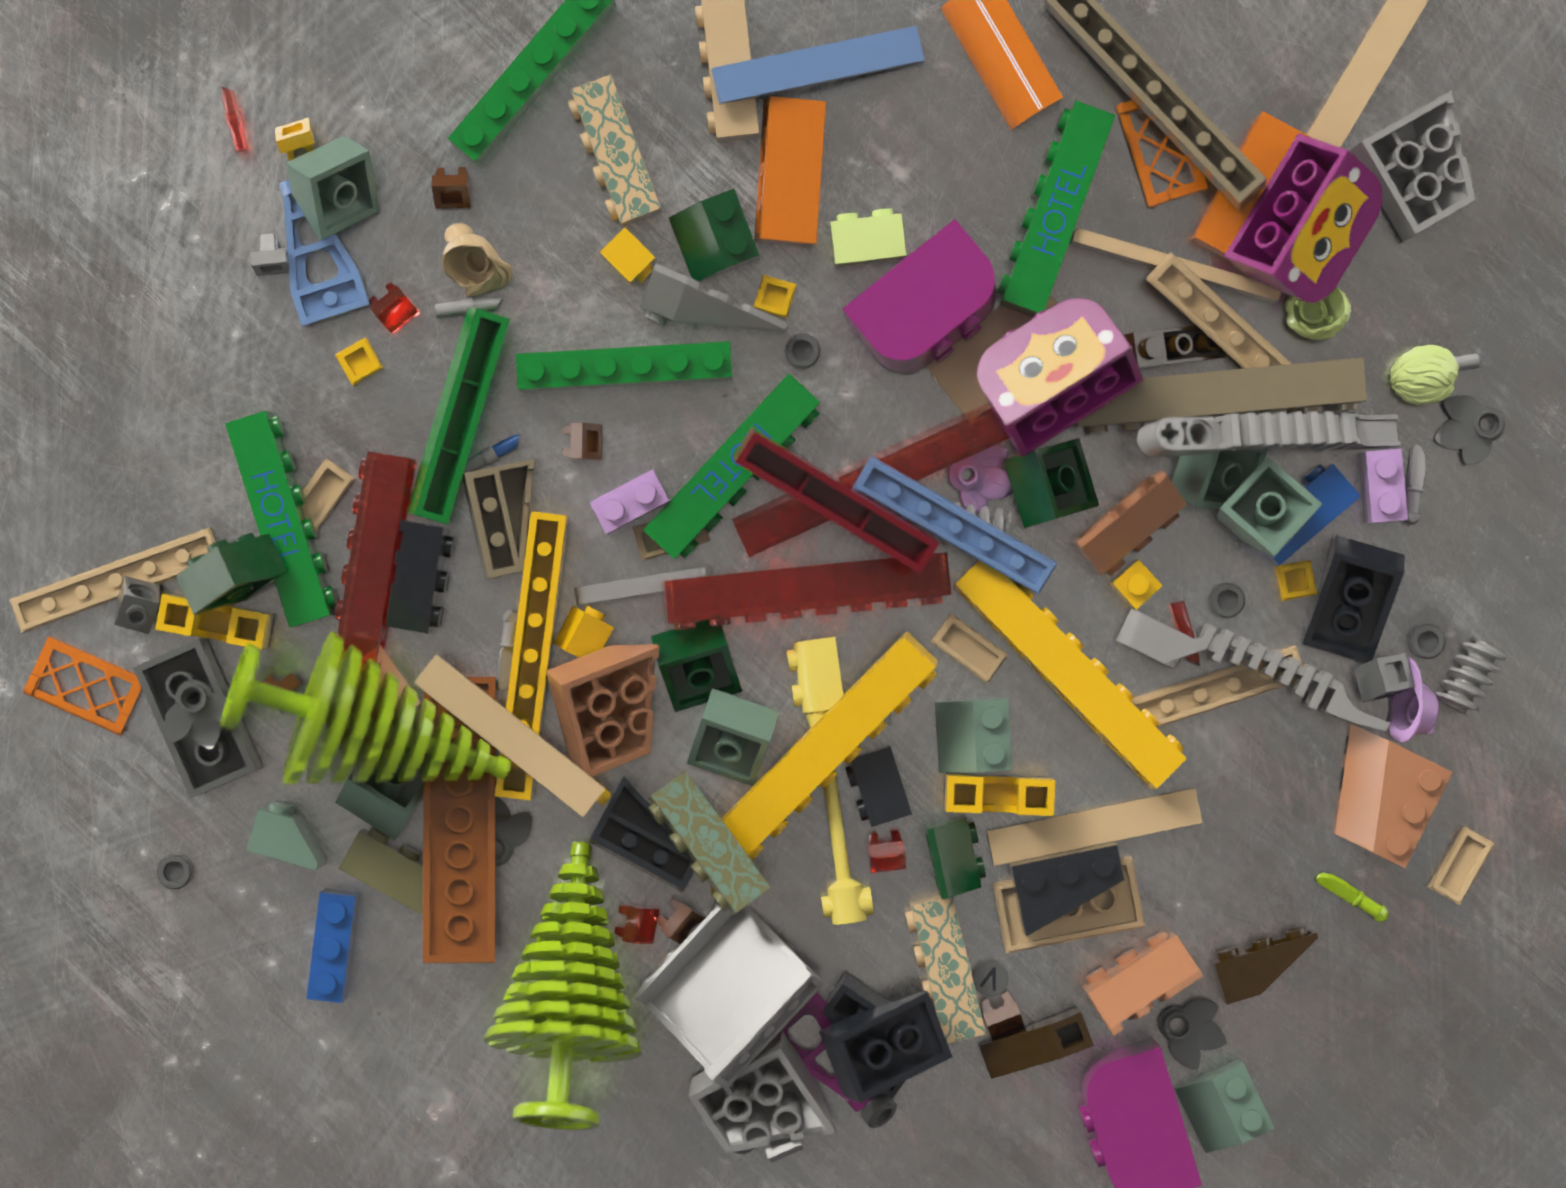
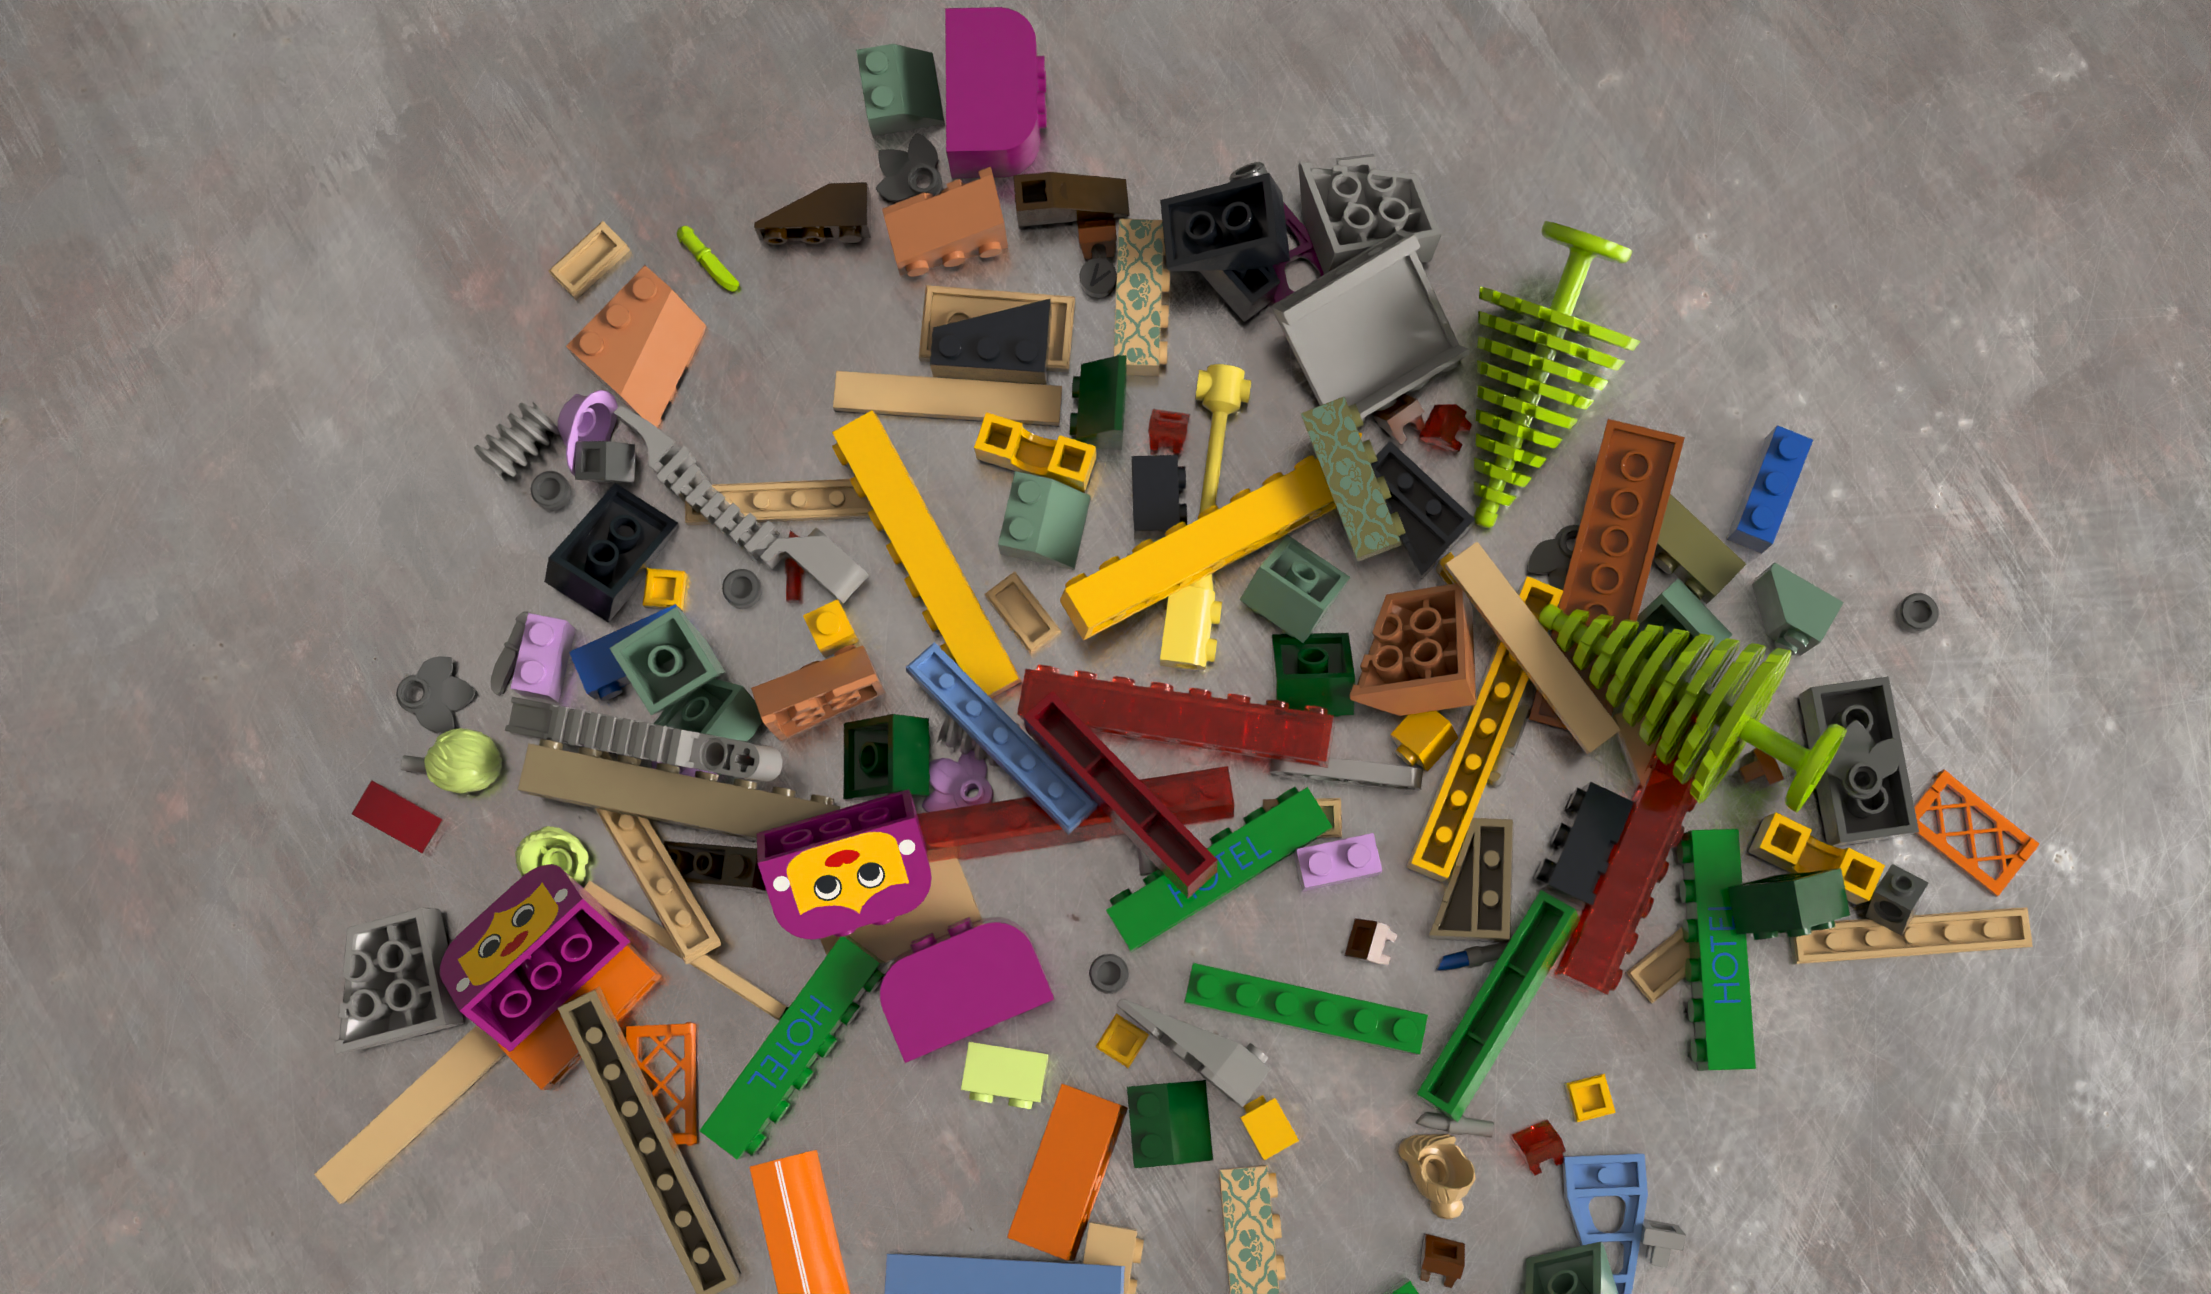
camera: 160 degrees left, 10 degrees down
none -> dark red slope [351,780,442,853]

